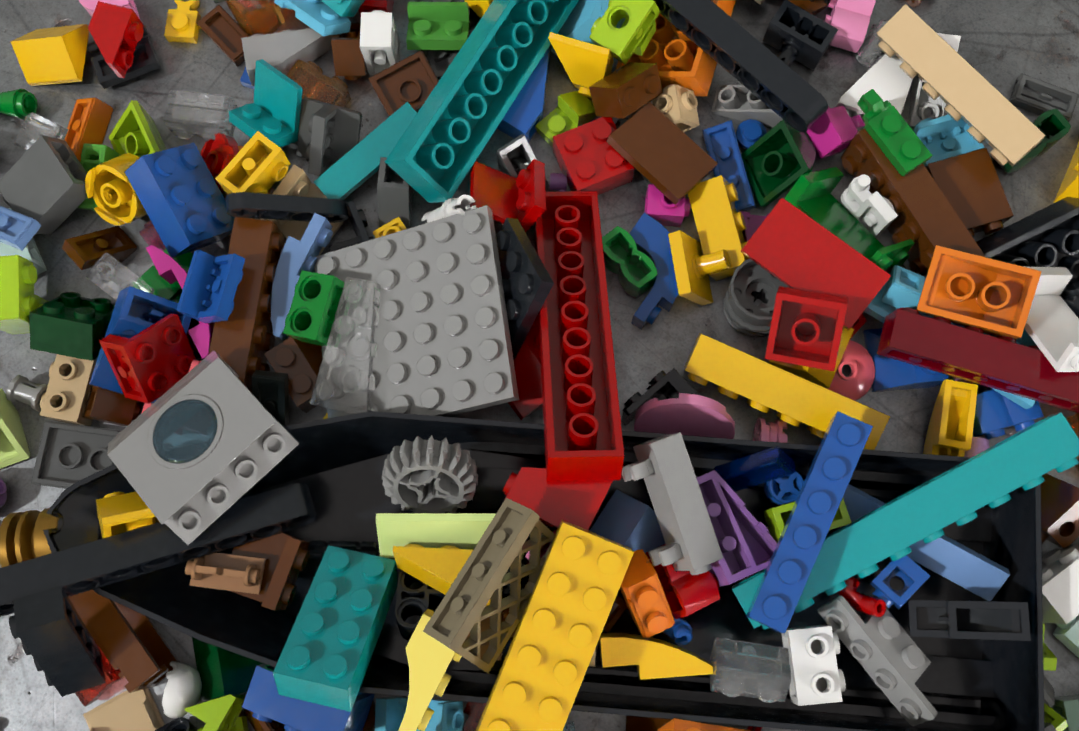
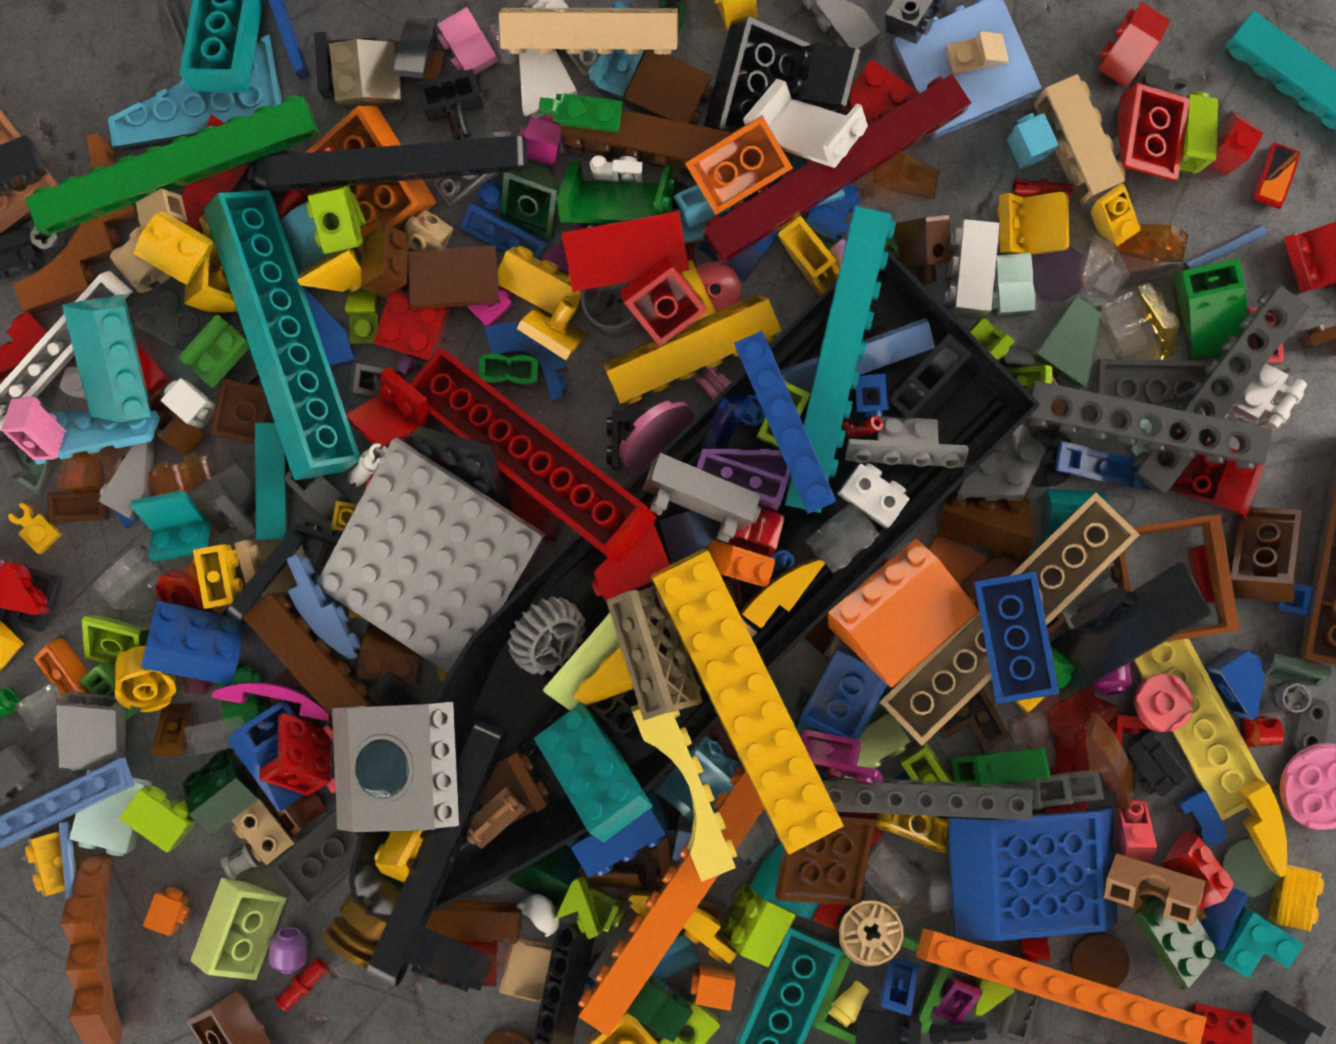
camera: 55 degrees left, 10 degrees up
blue bracket [177,250,245,323] -> none
green brick [283,270,351,348] -> none
clear wing [310,277,381,414] -> none

